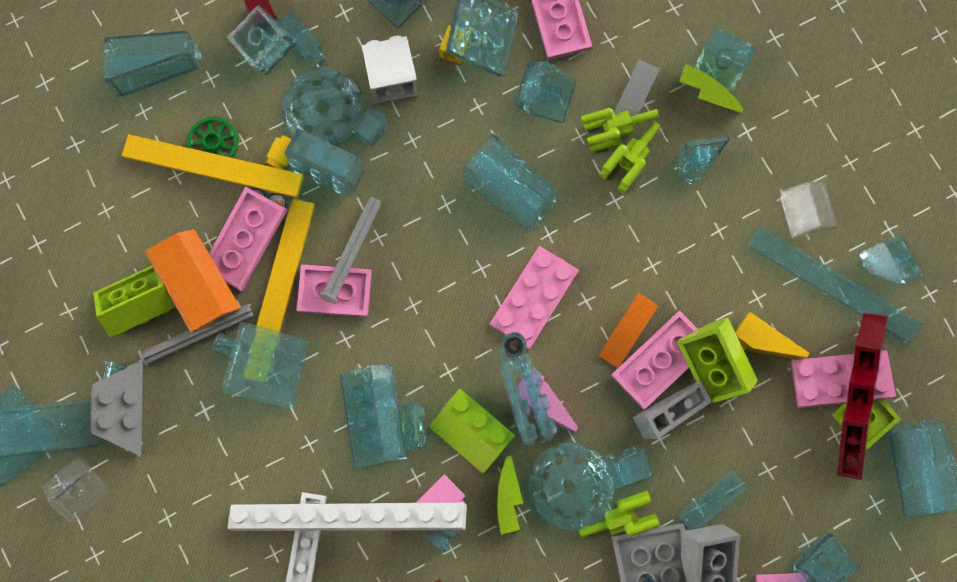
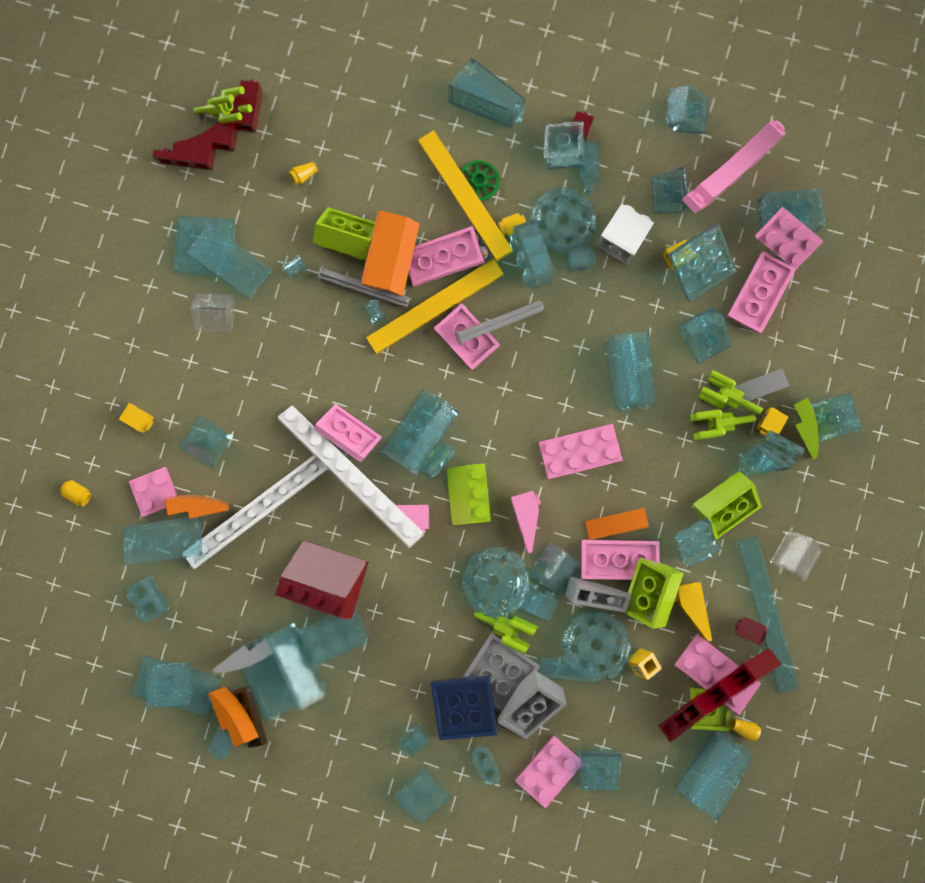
camera: 40 degrees right, 5 degrees up
light grey wing [91,362,143,455] -> none
clear light blue plate [221,322,310,410] -> none
clear light blue wheel [426,530,459,553] -> none
clear light blue hinge [497,332,557,449] -> none
lime slope [497,456,523,535] -> none
clear light blue slope [859,235,924,285] -> none
none -> yellow cone [288,161,318,185]
none -> bright pink plate [314,404,382,463]
none -> clear light blue slope [528,543,581,596]
none -> clear light blue plate [561,610,632,681]
none -> yellow brick [626,648,662,680]
none -> clear light blue plate [673,518,722,568]
none -> lime slope [693,471,762,540]
none -> yellow cone [730,718,761,742]
none -> dark red brick [735,616,769,646]
none -> clear light blue plate [754,430,805,468]
none -> yellow brick [755,407,788,439]

